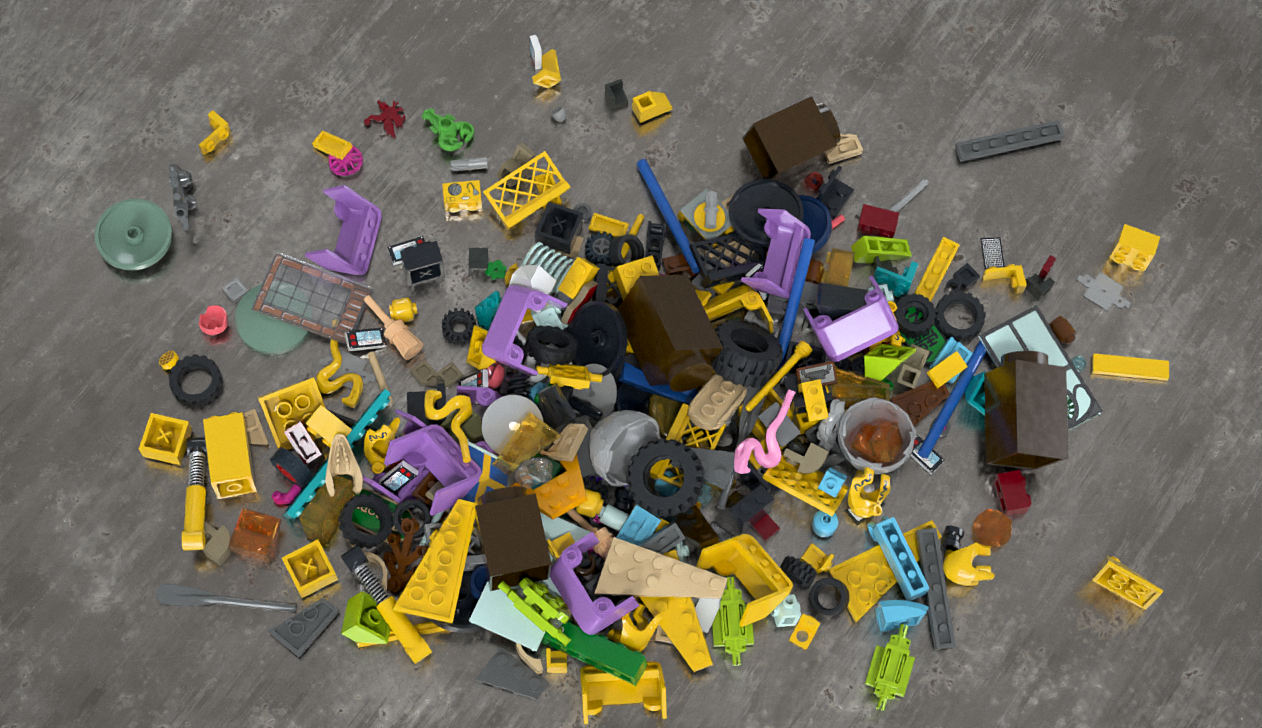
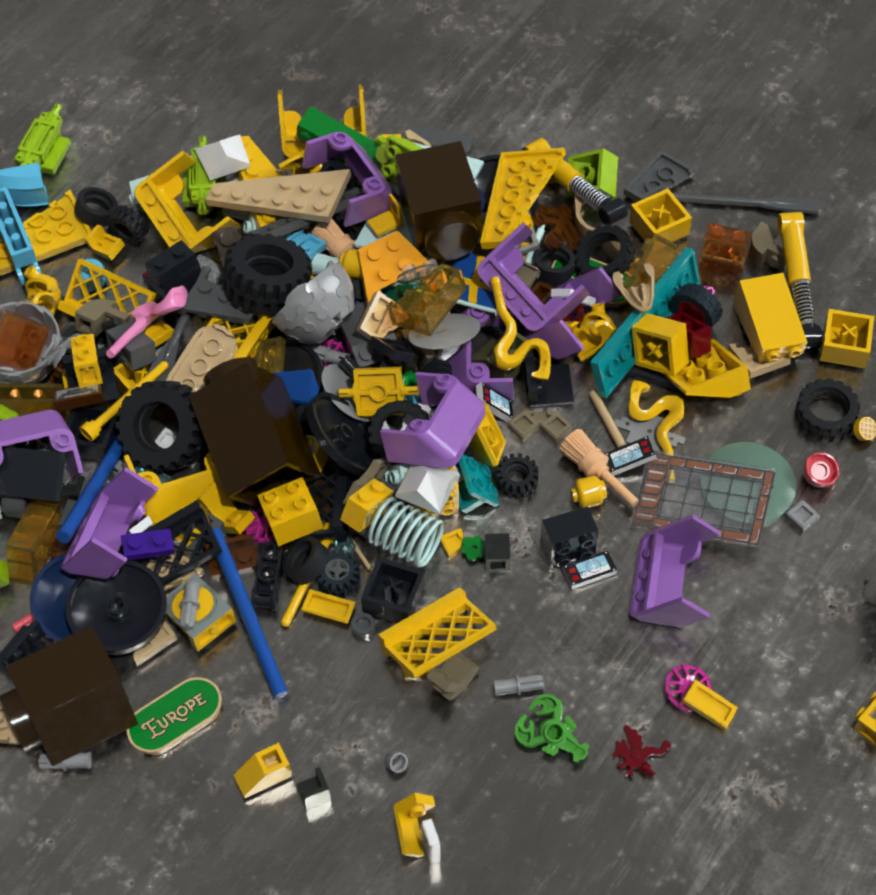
camera: 175 degrees left, 10 degrees down
yellow brick [442,180,482,213] -> none
yellow bracket [789,614,820,650] -> none
medium azure brick [818,467,848,497] -> none
none -> dark purple plate [121,529,174,561]
none -> green tile [127,677,222,755]
none -> white slope [195,134,250,181]

